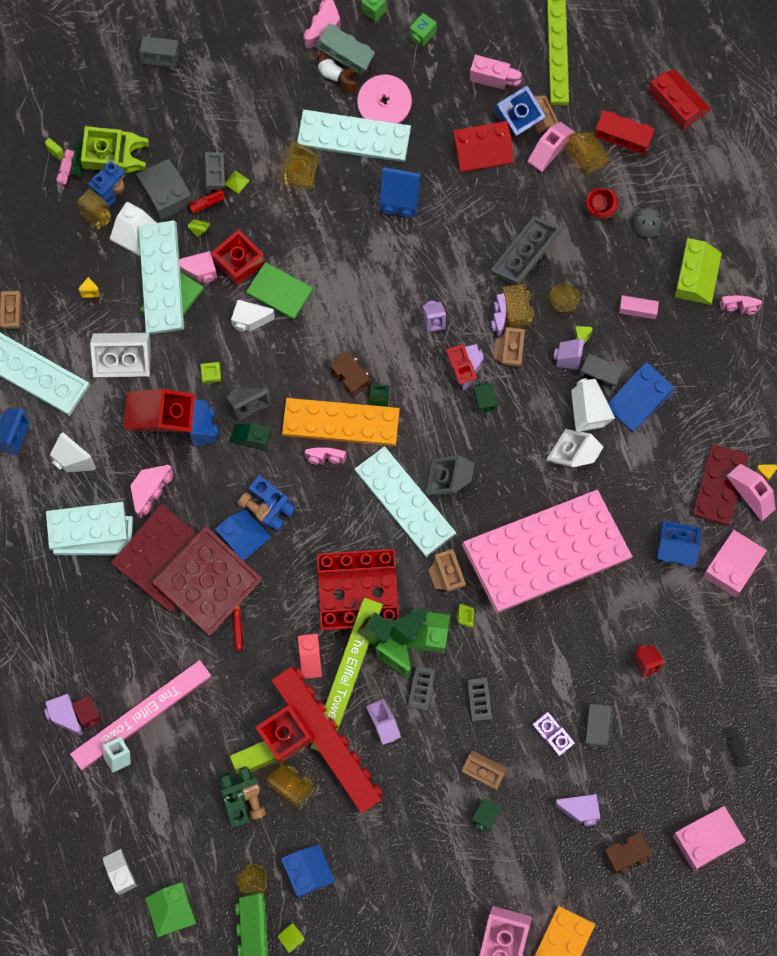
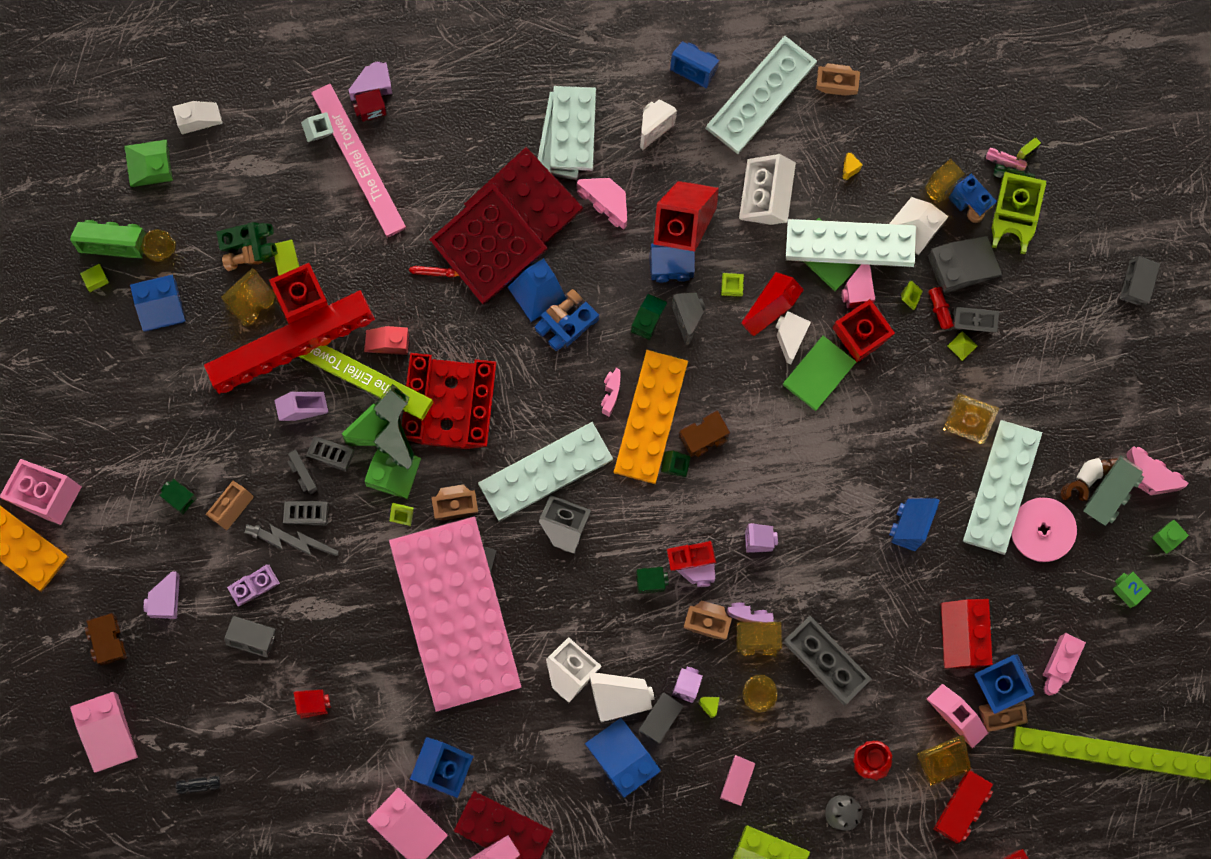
camera: 90 degrees right, 5 degrees up
none -> dark grey piece [245,525,338,556]
none -> dark grey plate [287,449,318,495]
none -> red slope [741,272,804,336]

